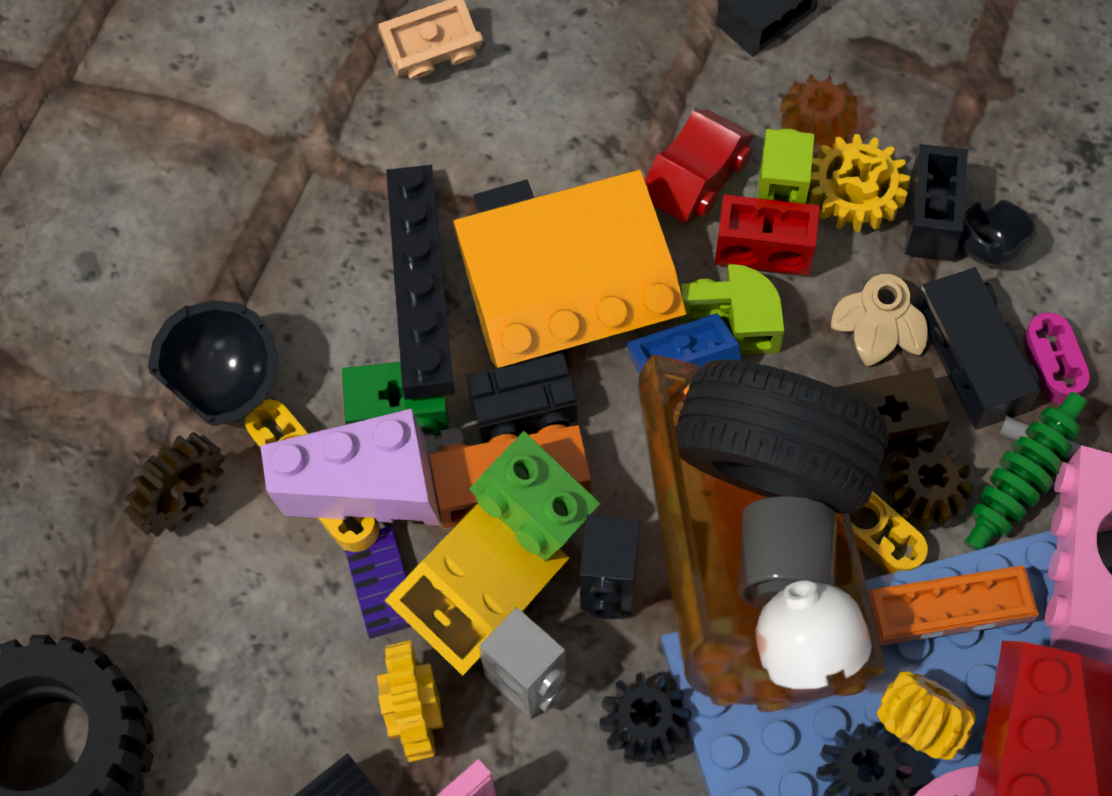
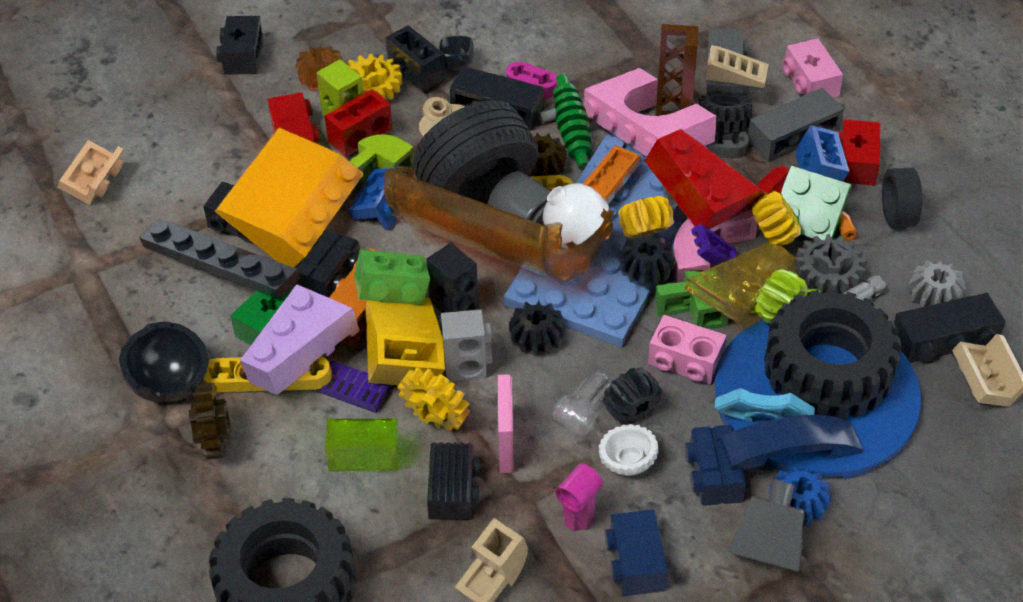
camera: 50 degrees left, 15 degrees down
none -> clear neon green brick [325,418,400,472]

